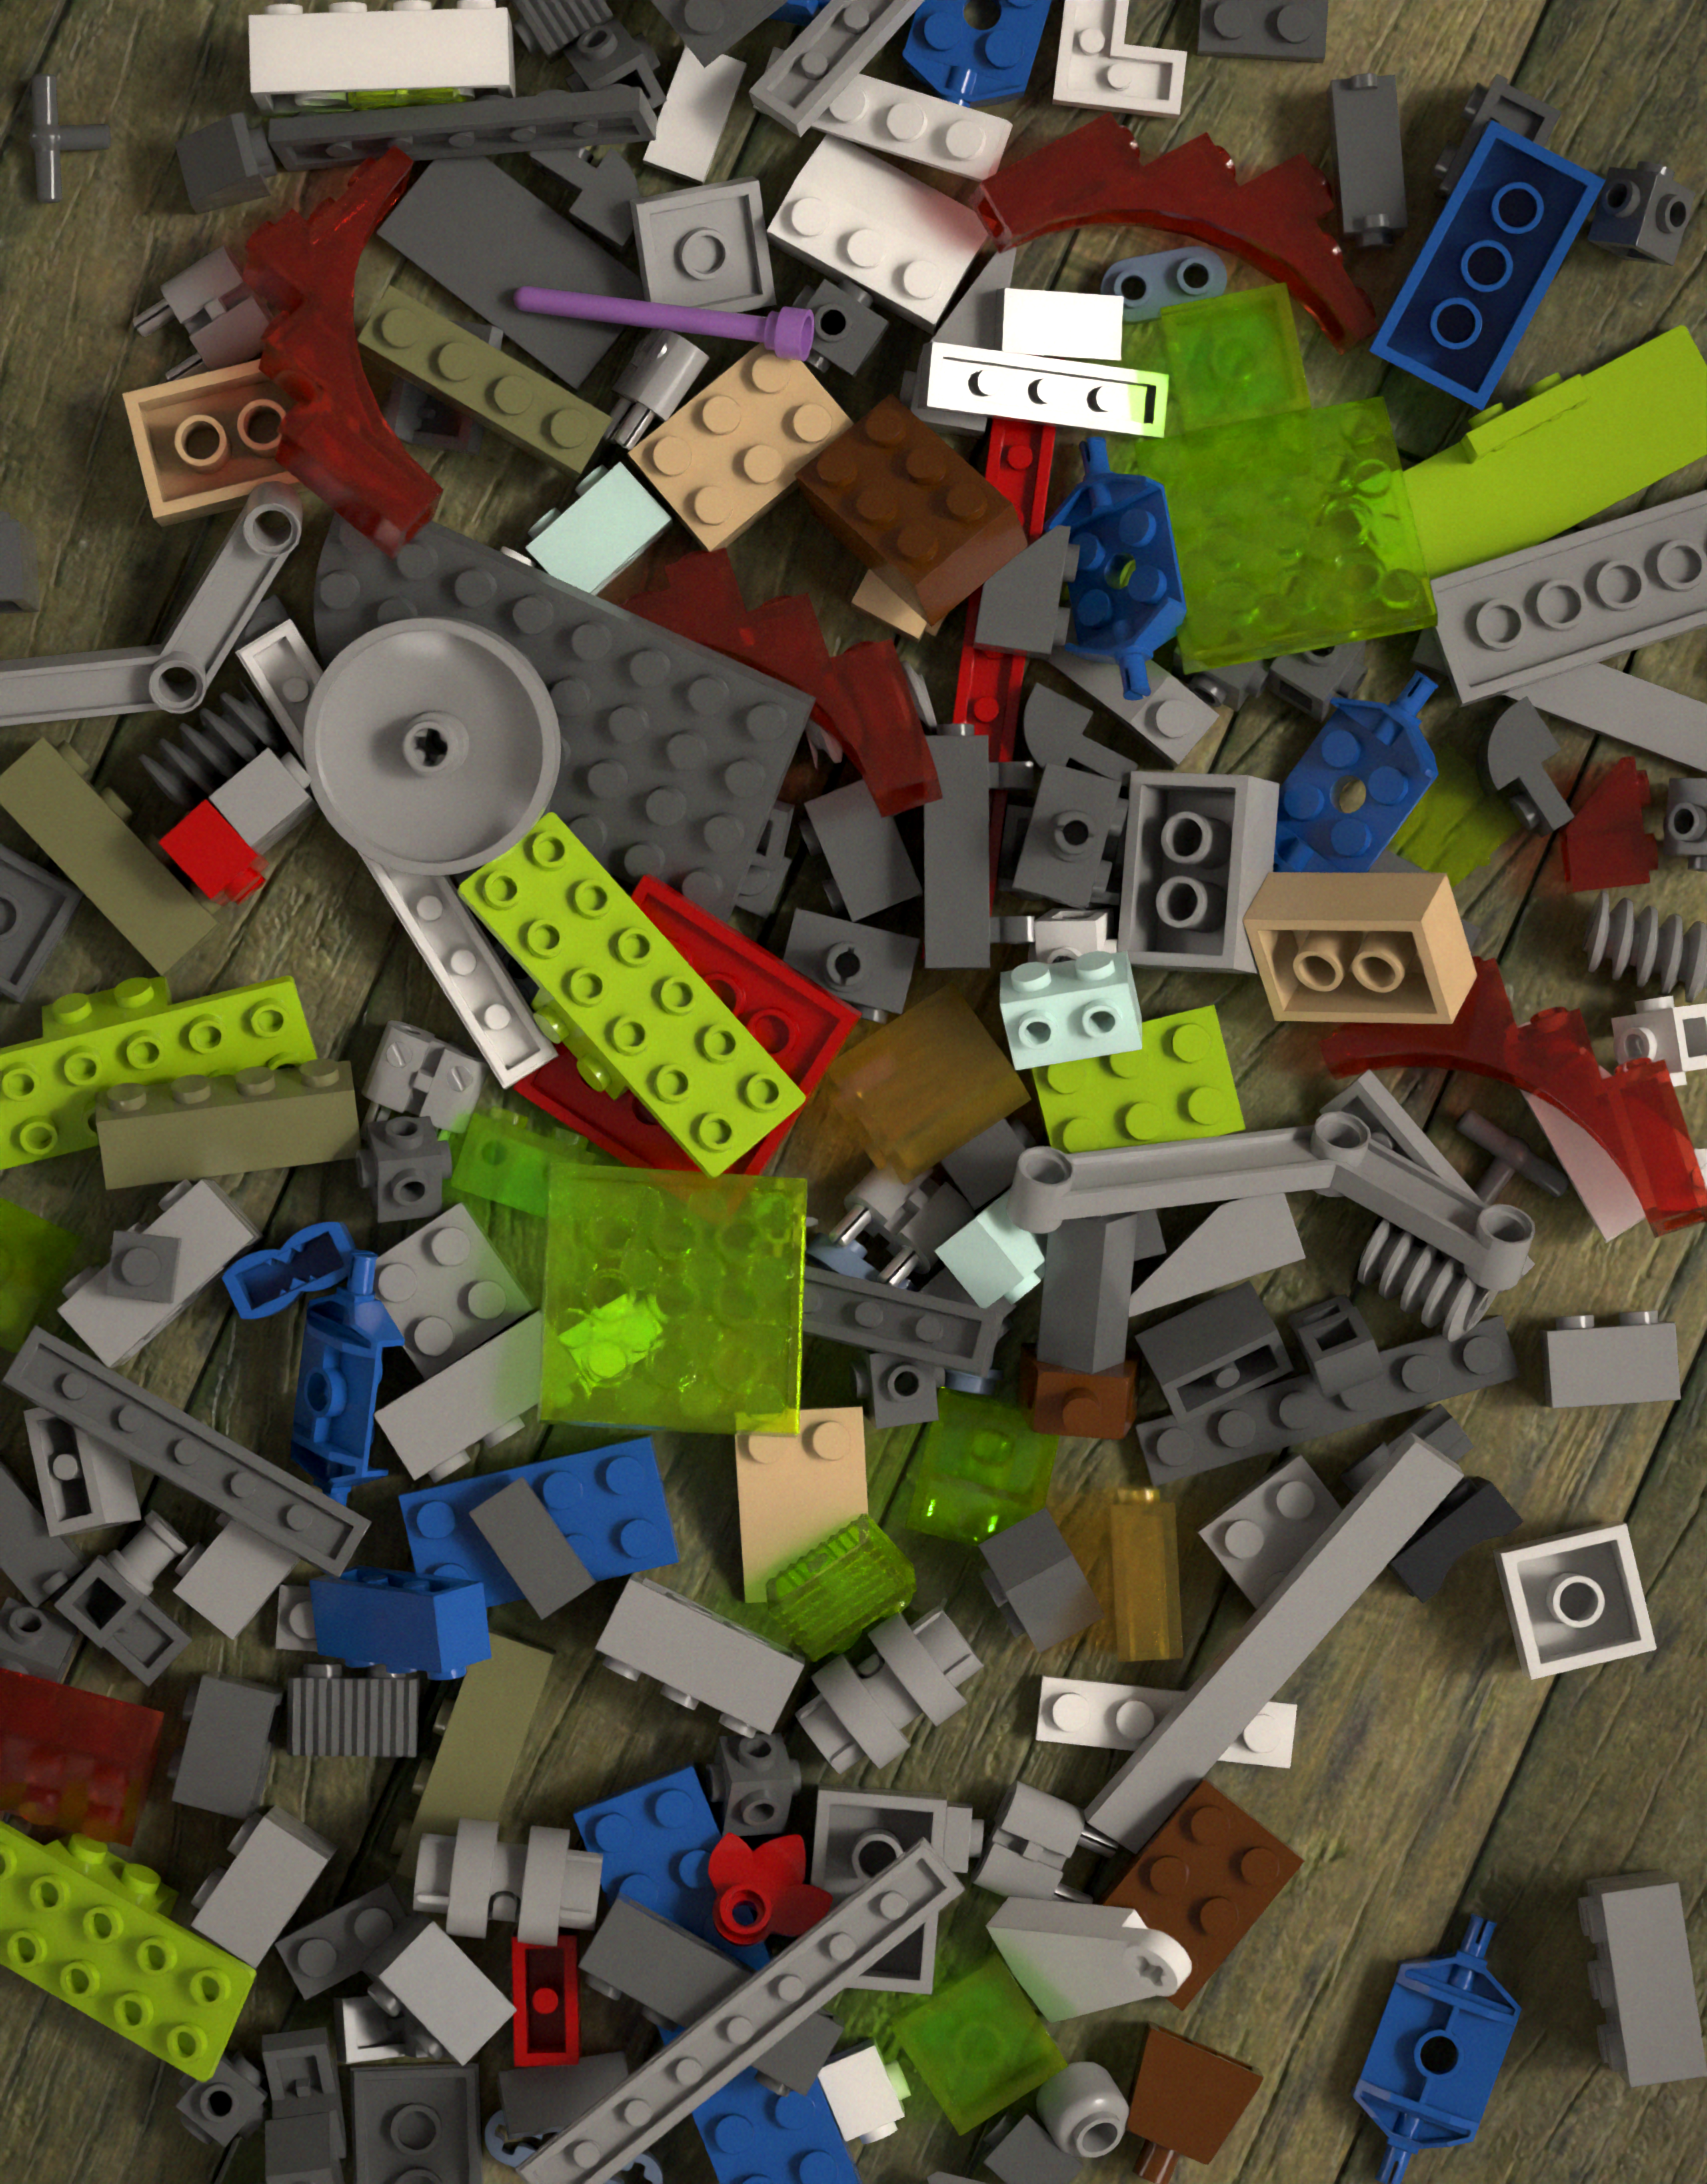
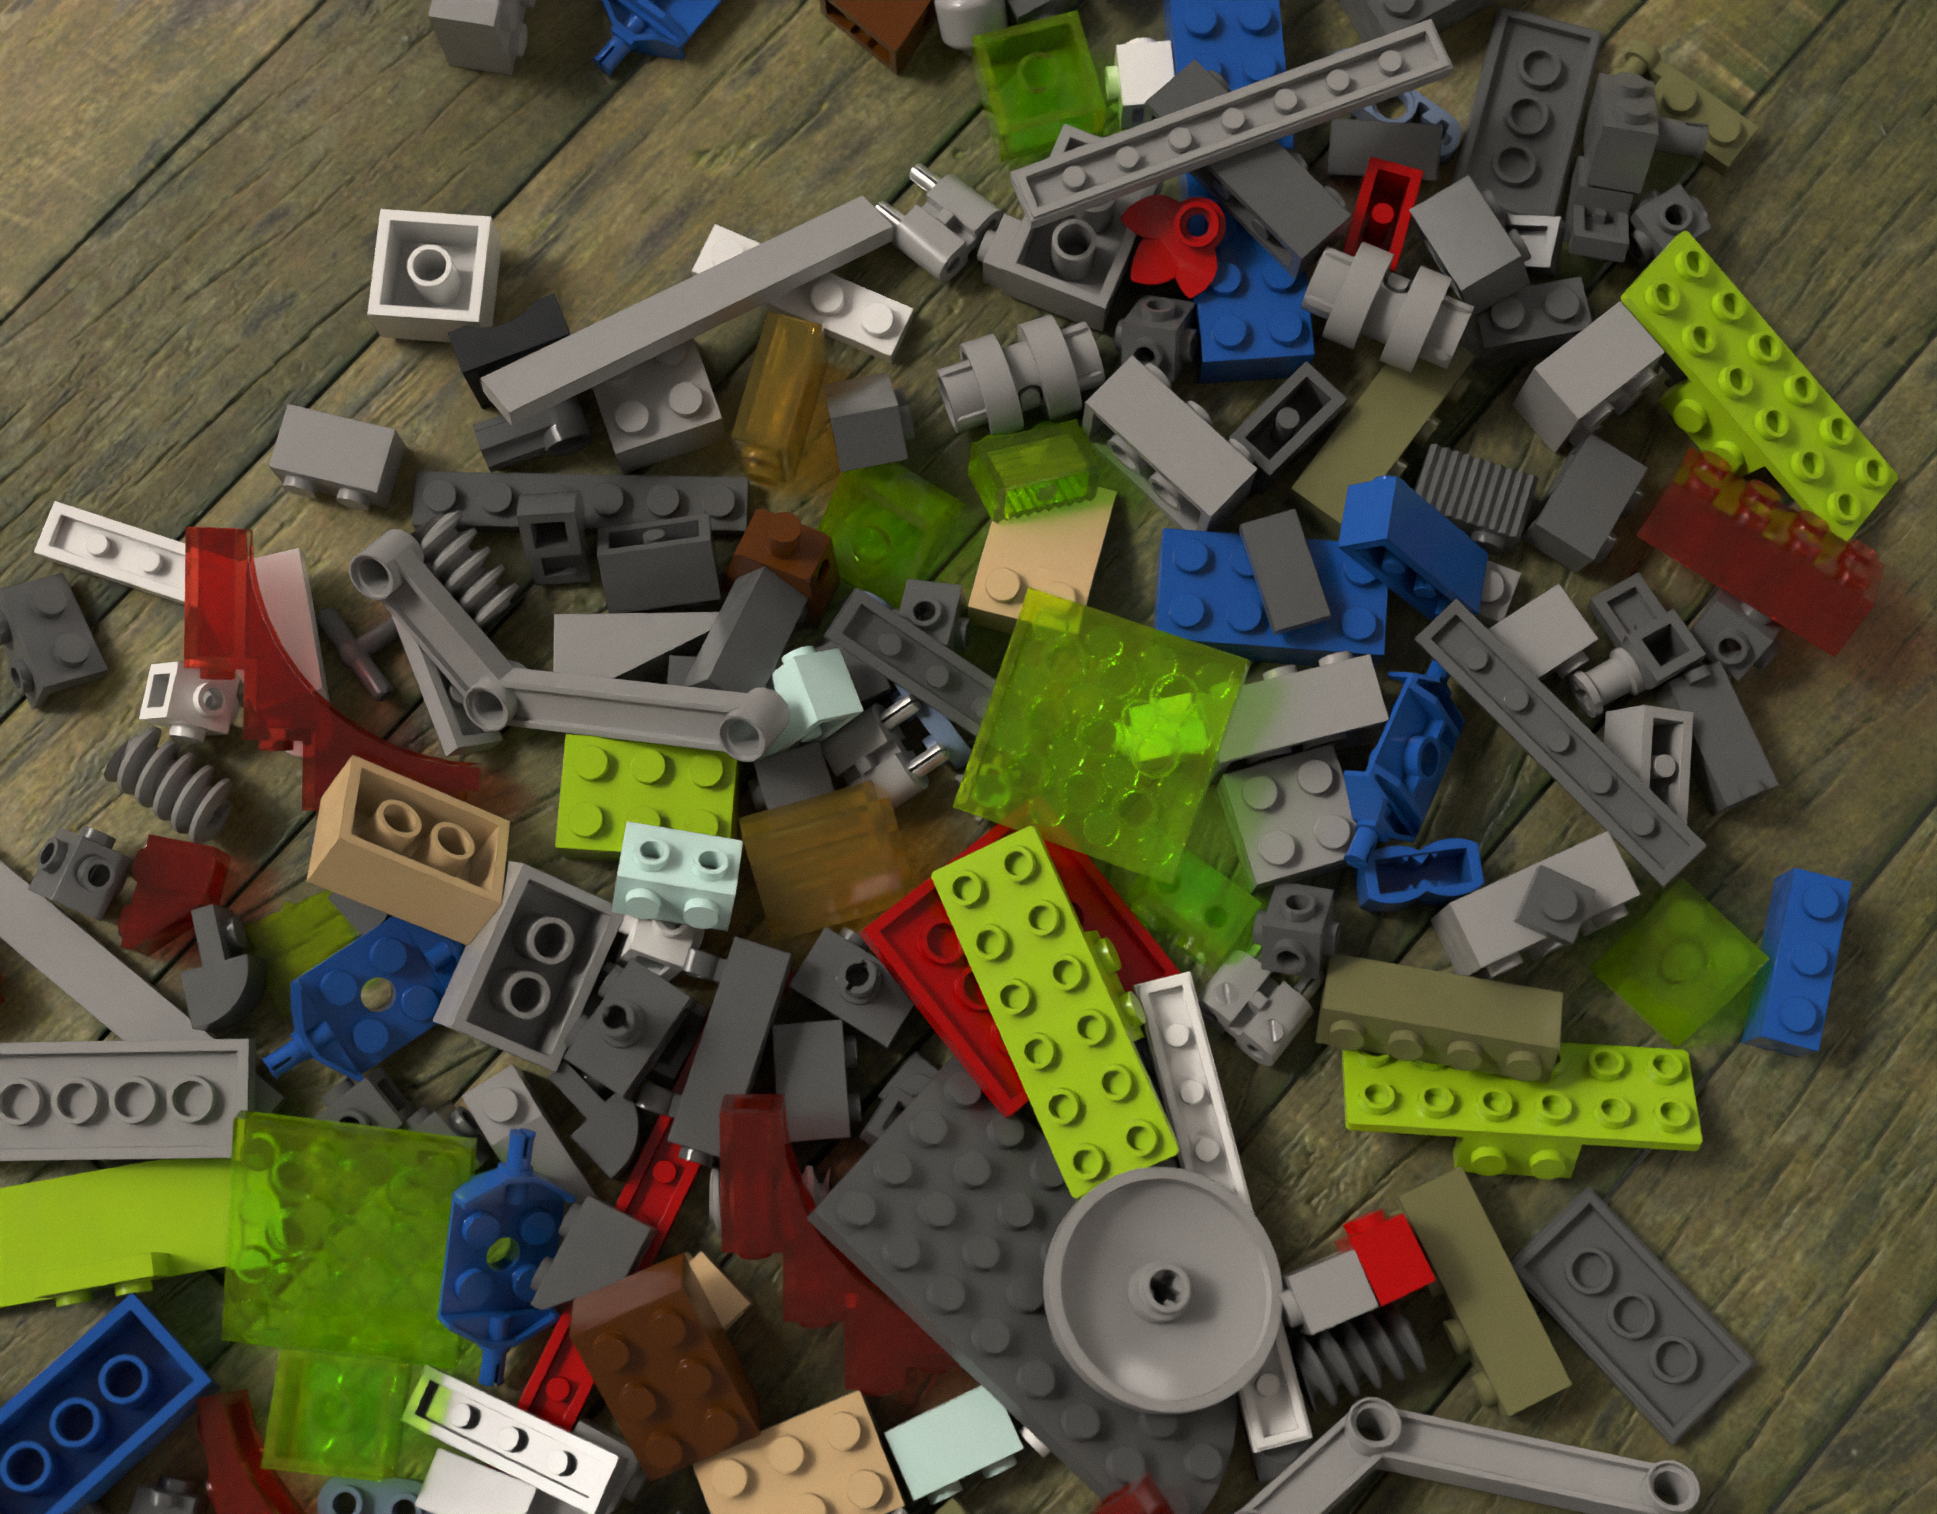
camera: 155 degrees left, 10 degrees down
white piece [986,1896,1192,2024] -> none
reddish brown brick [1093,1776,1305,2012] -> none
none -> dark grey brick [1228,361,1347,495]

